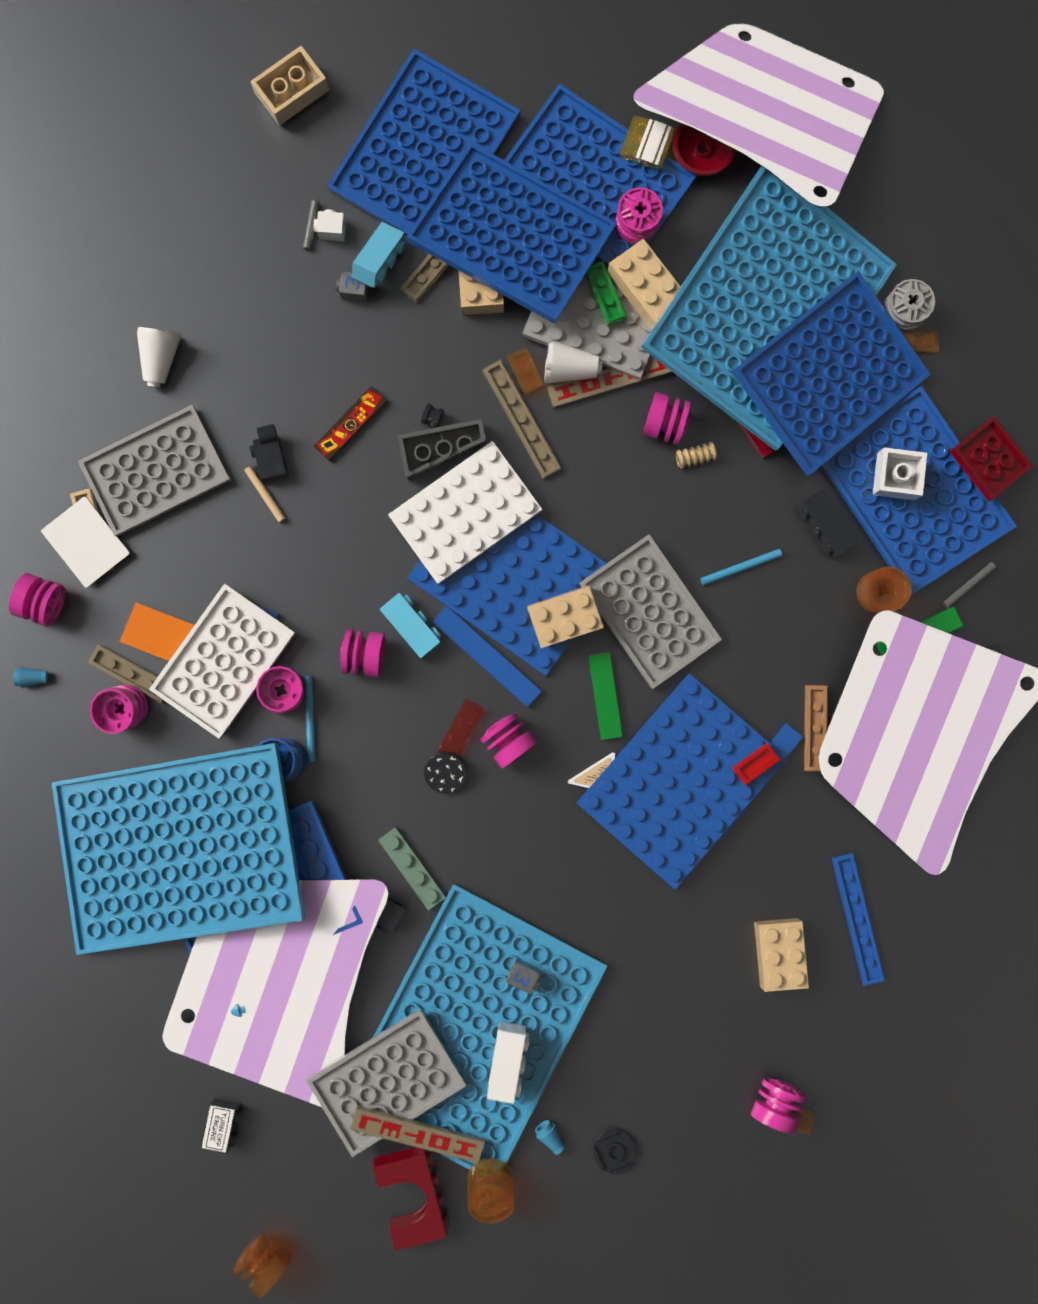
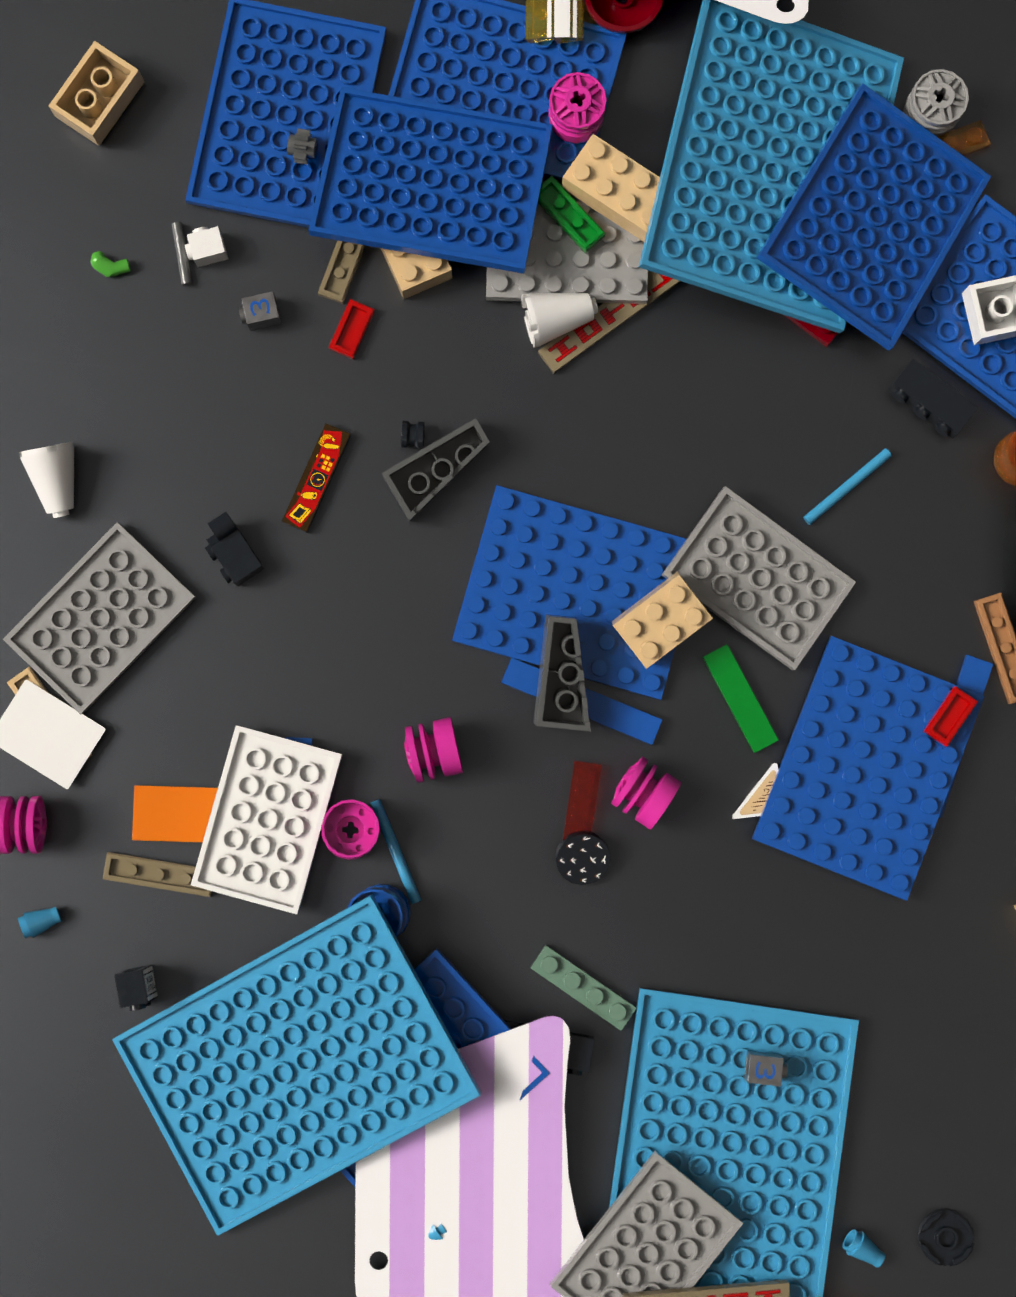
camera: 20 degrees left, 0 degrees up
dark pink wheel [90,684,148,734] -> none
tan bar [244,466,286,523] -> none
medium azure brick [351,222,405,288] -> none
medium azure brick [380,593,442,660] -> none
white plate [388,441,542,584] -> none
dark tan tile [482,360,562,480] -> none
white brick [487,1021,529,1104] -> none
clear orange plate [507,347,544,396] -> none
dark pink wheel [643,392,691,445] -> none
tan piece [676,442,717,469] -> none
none -> bright green arm [91,251,131,277]
none -> black brick [114,964,158,1011]
none -> dark grey gear [287,128,318,164]
none -> red tile [329,299,375,360]
none -> dark grey wedge [534,614,591,732]

